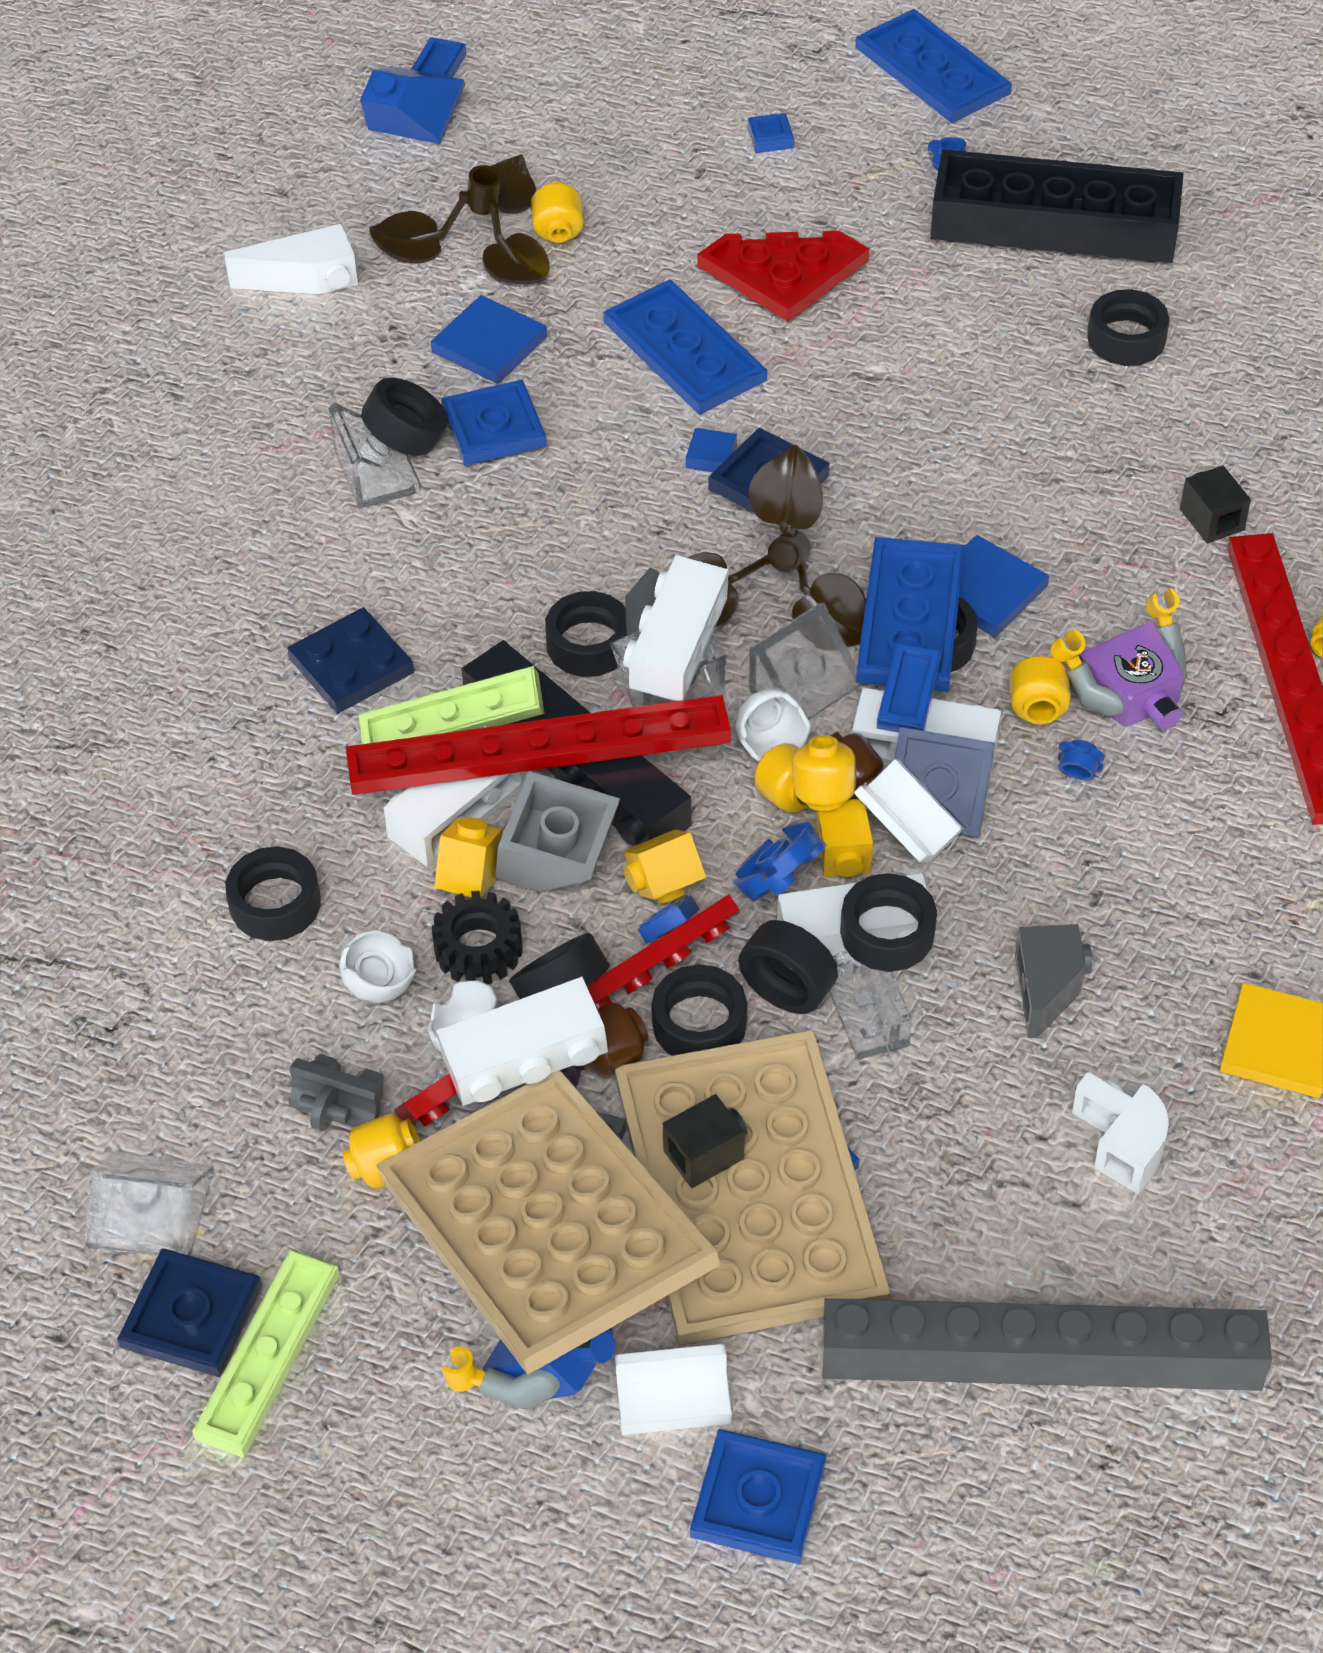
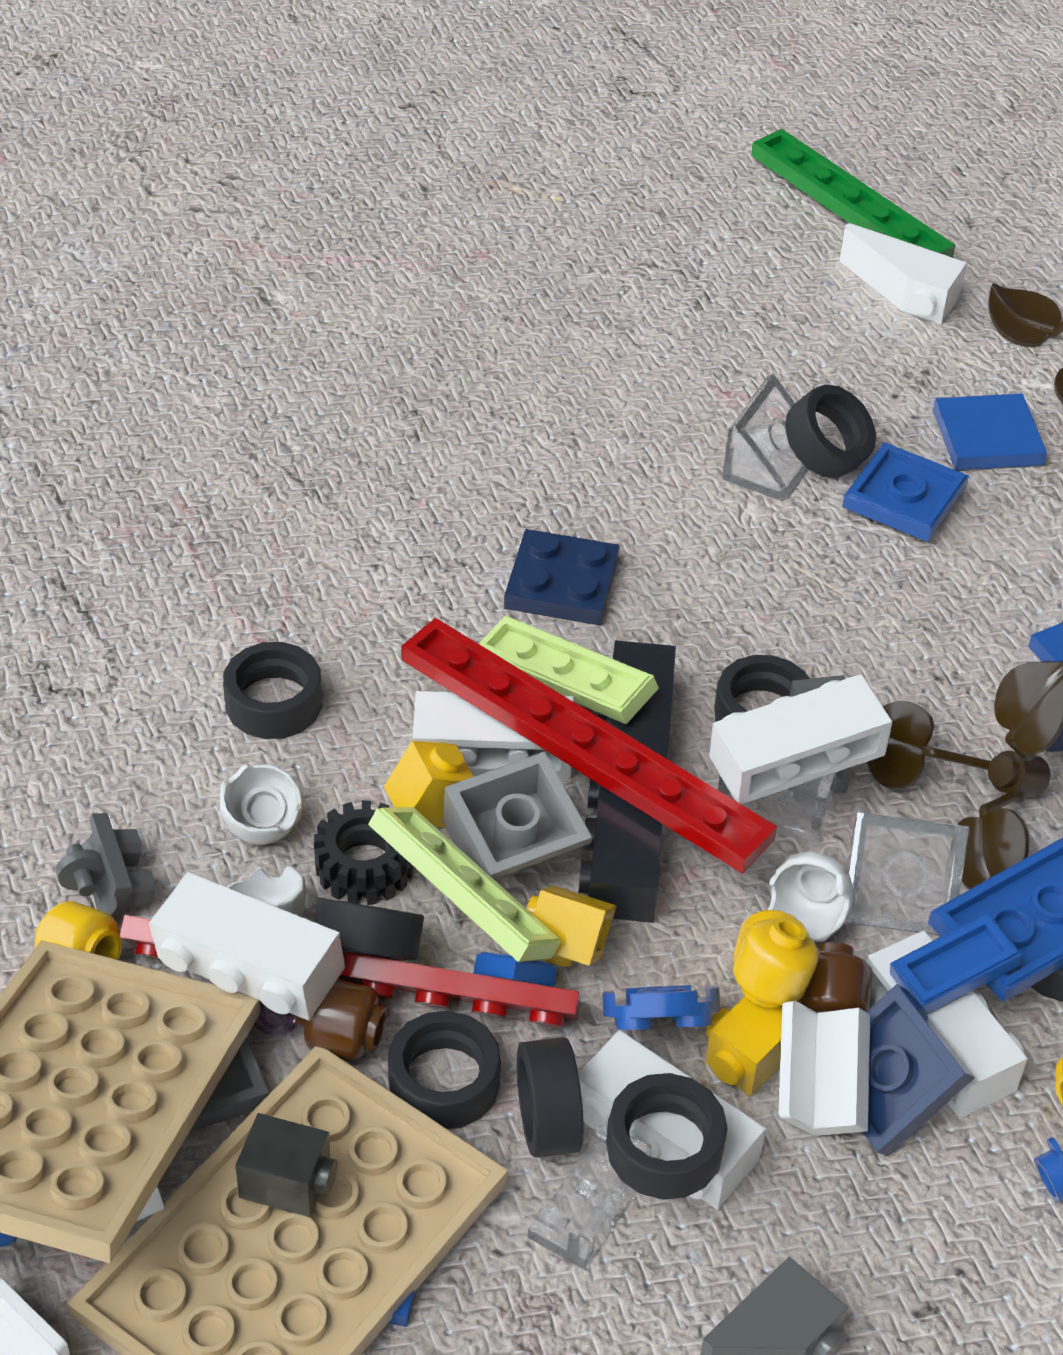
camera: 45 degrees right, 5 degrees down
none -> yellowish green tile [368,807,561,962]
none -> green plate [751,129,956,258]

